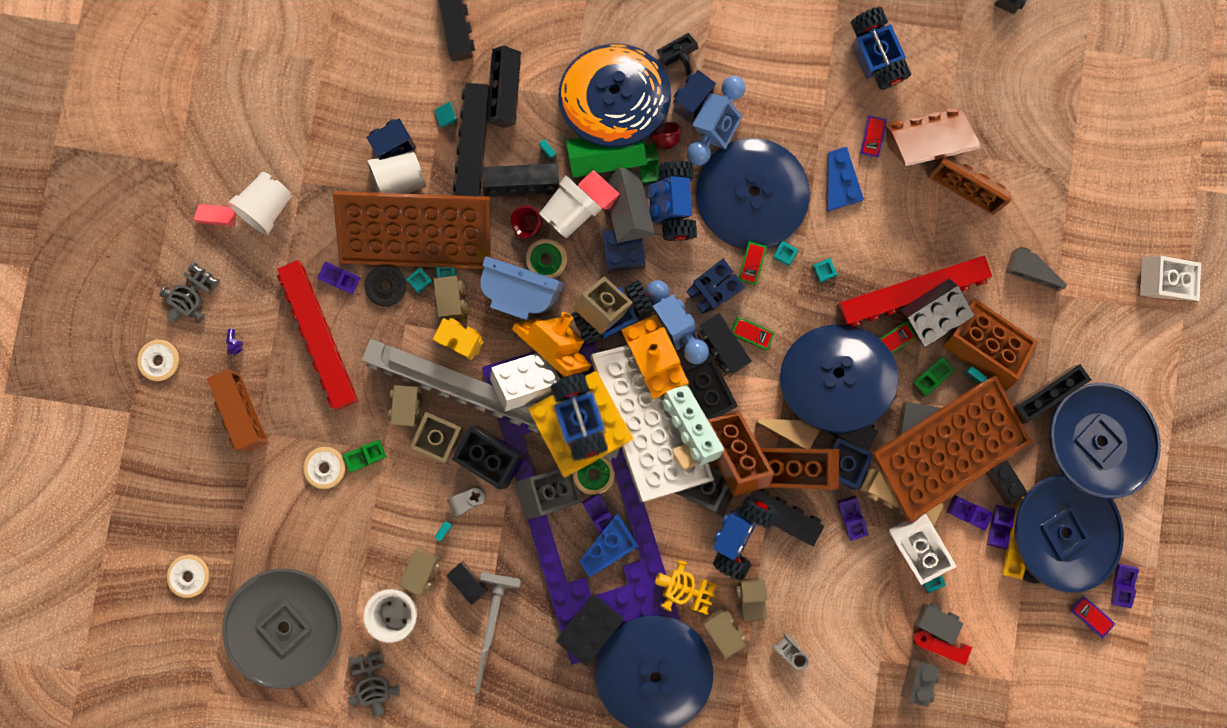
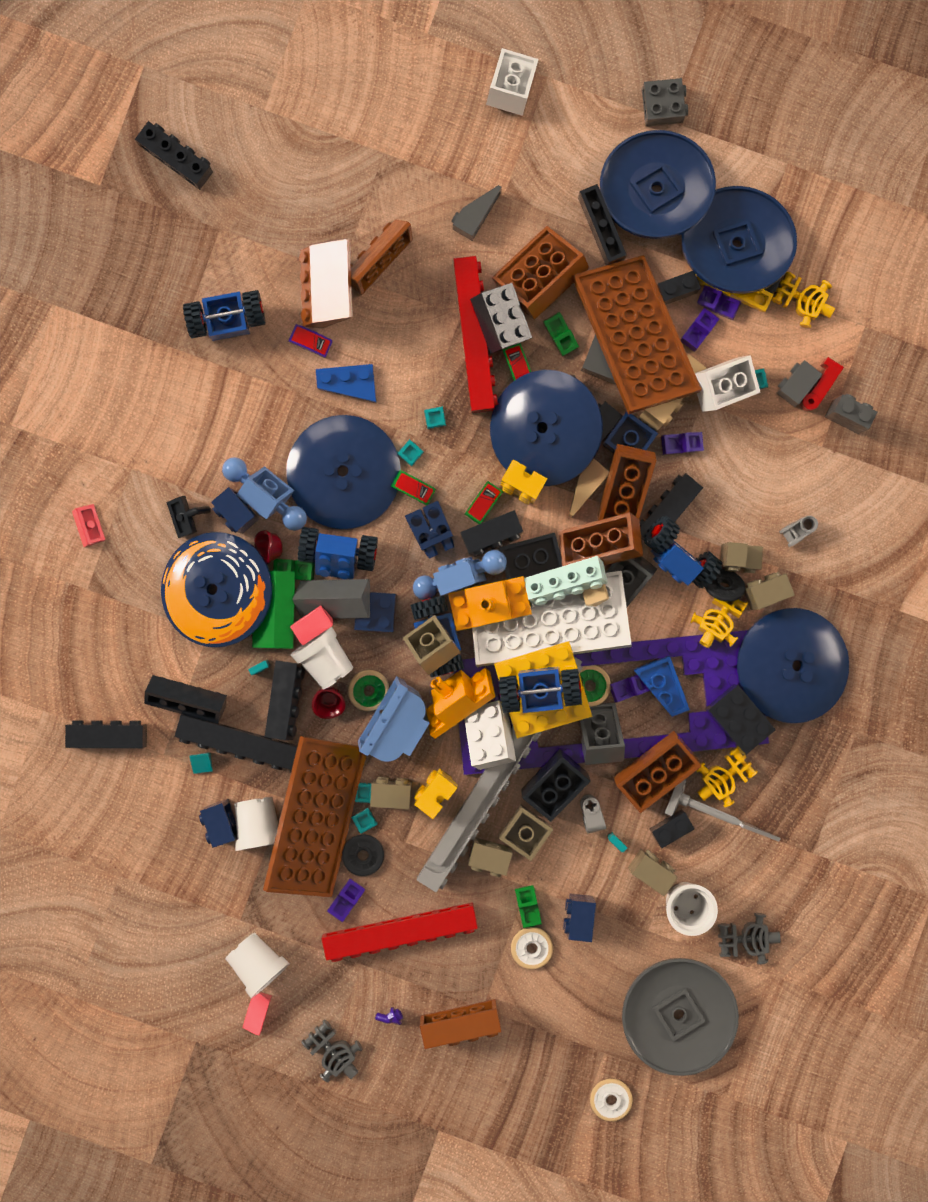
camera: 80 degrees left, 5 degrees up
wheel [137,340,179,381] -> none
teal tile [963,367,987,385] -> none
slope [1070,596,1115,639] -> none
dark purple slope [1111,563,1139,609] -> none
none -> yellow piece [500,460,547,505]
none -> dark blue brick [563,893,596,942]
none -> dark orange brick [614,731,702,814]
none -> dark grey brick [642,78,688,126]
none -> yellow piece [696,748,758,807]
none -> black wheel [705,569,746,602]
none -> yellow piece [771,272,835,328]

